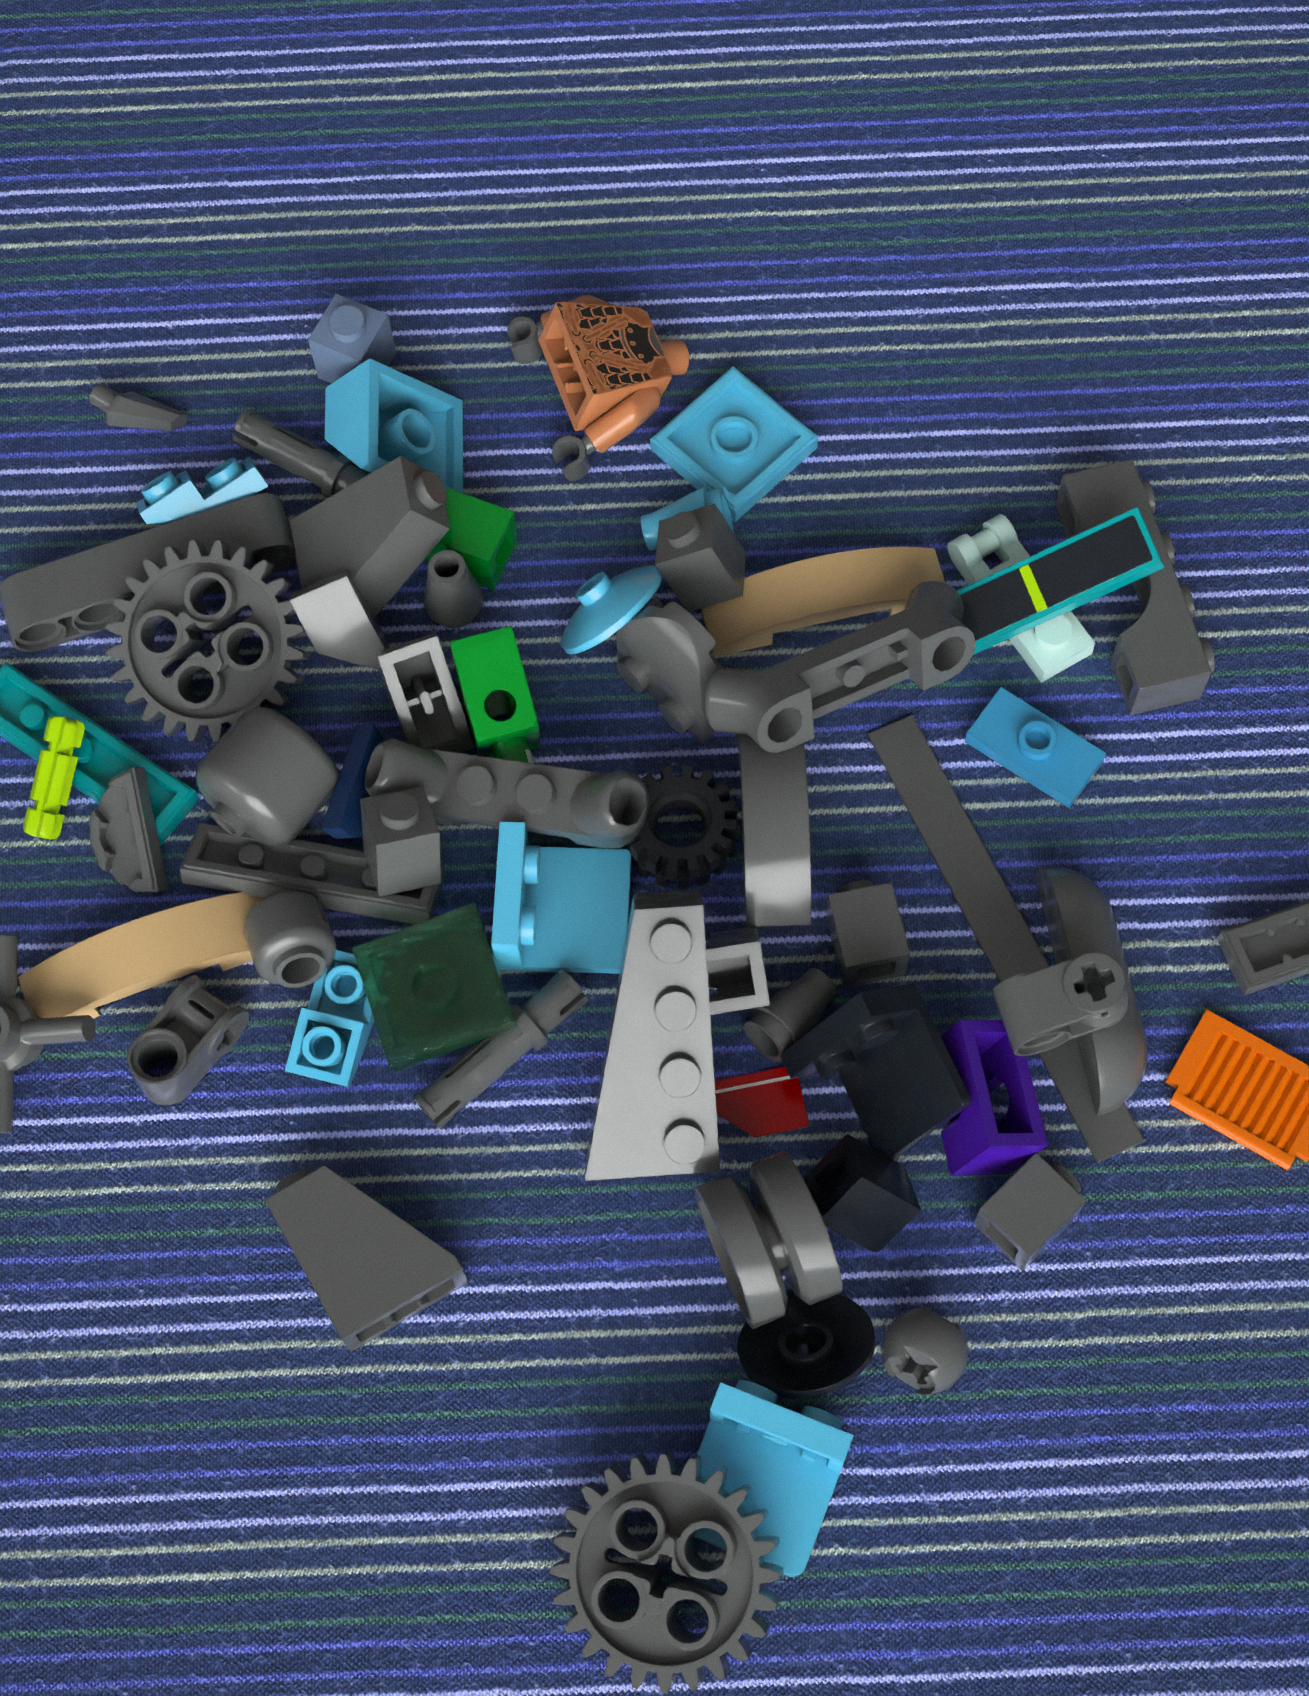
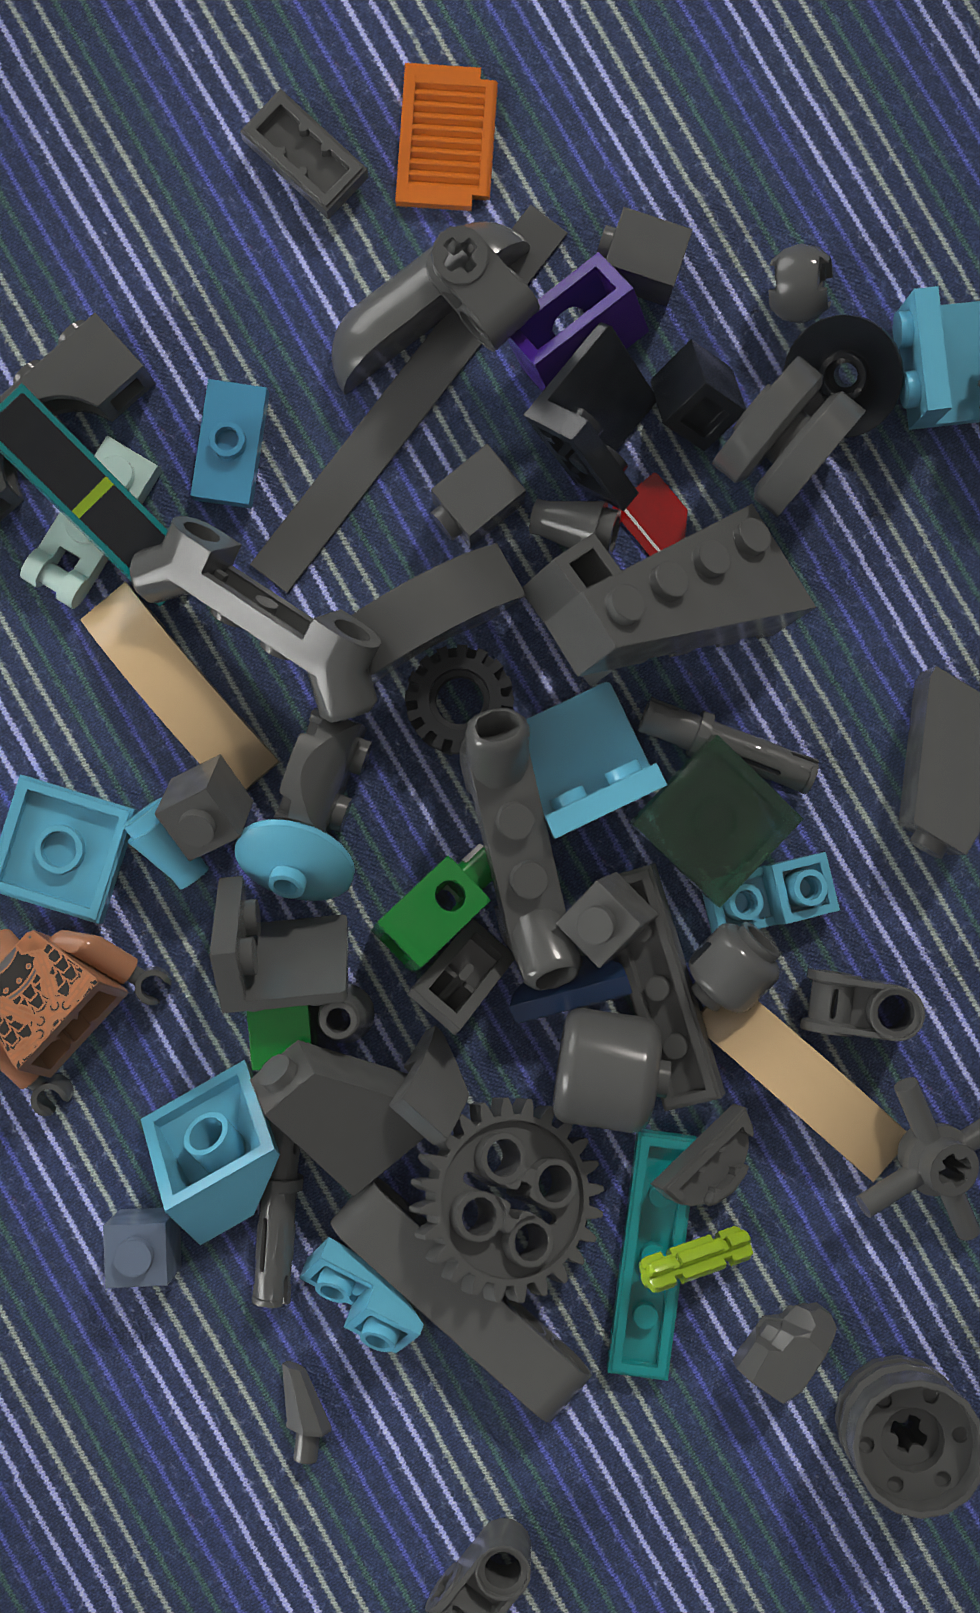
camera: 120 degrees left, 20 degrees up
none -> dark grey bracket [209,876,349,1013]

